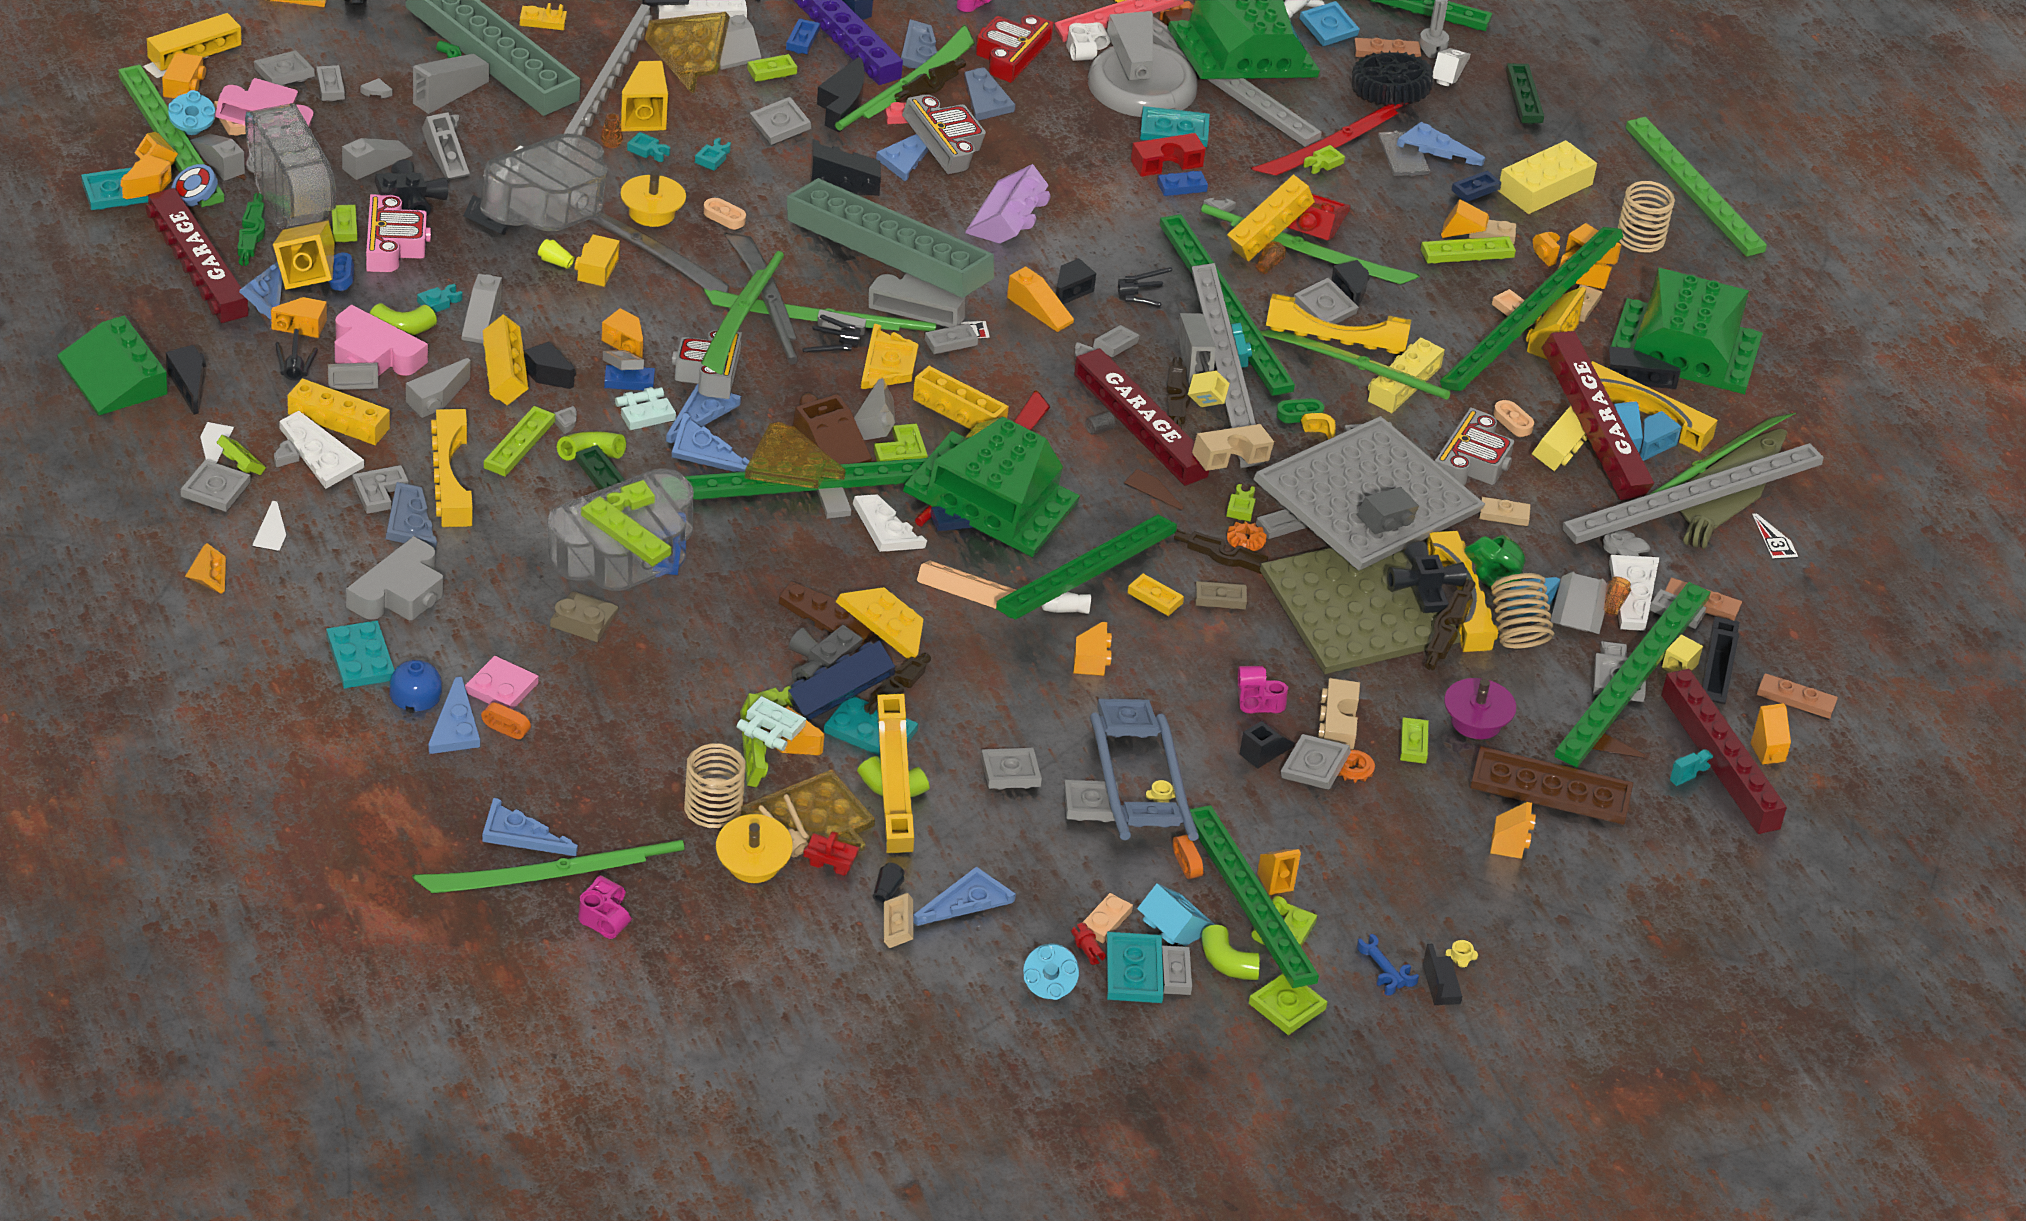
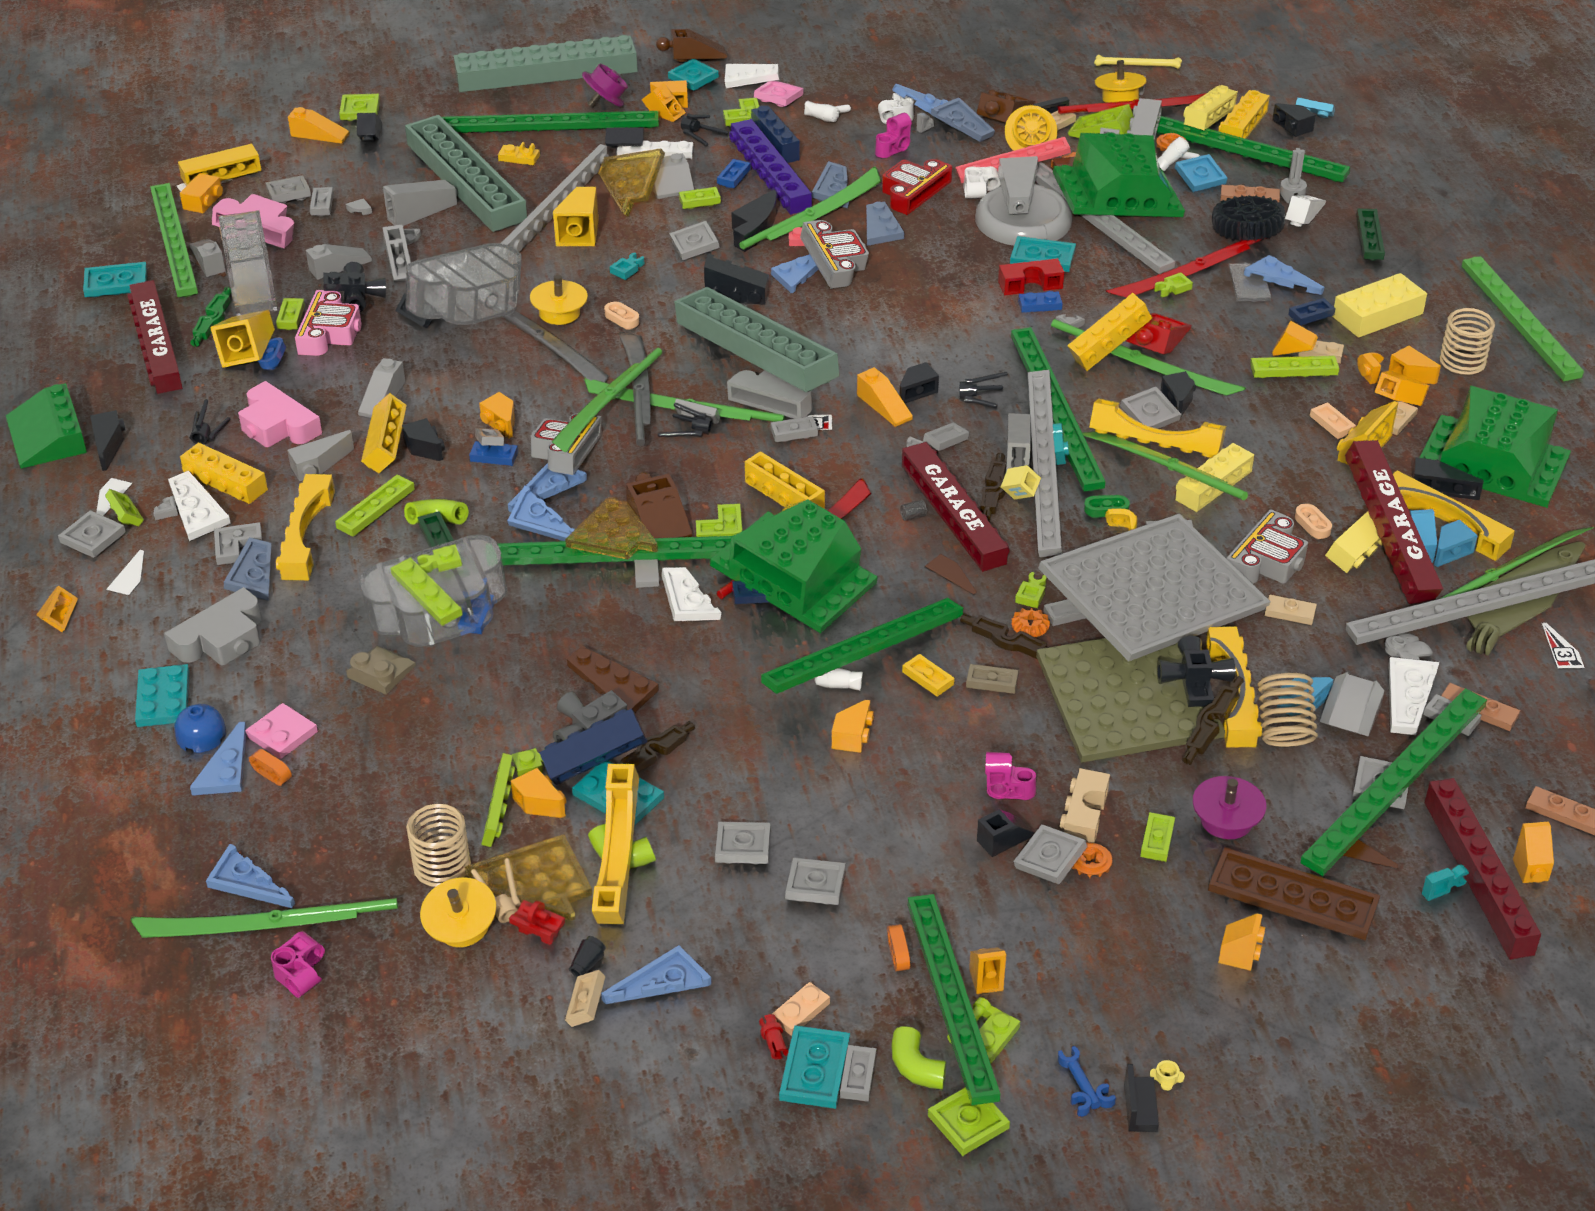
camera: 15 degrees right, 0 degrees up
light orange slope [121,154,172,199] -> none
light orange slope [135,132,178,165] -> none
medium azure plate [168,90,215,135] -> none
tile [172,164,218,206] -> none
medium blue wing [239,262,282,320] -> none
light orange slope [271,297,327,338] -> none
light grey tile [328,362,378,390] -> none
lime cylinder [369,303,437,335] -> none
teal plate [417,284,463,313] -> none
green arm [436,40,462,58] -> none
neon yellow cone [538,239,575,269] -> none
light grey tile [554,406,577,434] -> none
yellow piece [575,235,620,287] -> none
clear orange cone [600,112,623,148] -> none
light aqua plate [615,387,676,430] -> none
teal plate [627,132,670,162] -> none
light aqua plate [737,696,806,751] -> none
yellow wing [836,587,923,660] -> none
light grey slope [854,378,896,440] -> none
yellow wing [861,324,918,389] -> none
dark brown piece [894,58,966,102] -> none
light nougat slope [917,560,1016,608] -> none
lavender piece [966,164,1050,244] -> none
medium azure plate [1023,943,1079,1000] -> none
sand blue plate [1090,699,1199,841] -> none
medium azure slope [1137,883,1215,946] -> none
light yellow plate [1146,780,1176,802] -> none
tan arch [1192,424,1274,471] -> none
clear orange cone [1256,241,1286,274] -> none
dark grey brick [1357,487,1419,534] -> none
green plate [1440,227,1624,391] -> none
green piece [1464,535,1526,590] -> none
light grey tile [1600,641,1627,657] -> none
clear orange cone [1603,576,1631,616] -> none
light yellow brick [1662,635,1703,673] -> none
black slope [1702,617,1740,704] -> none

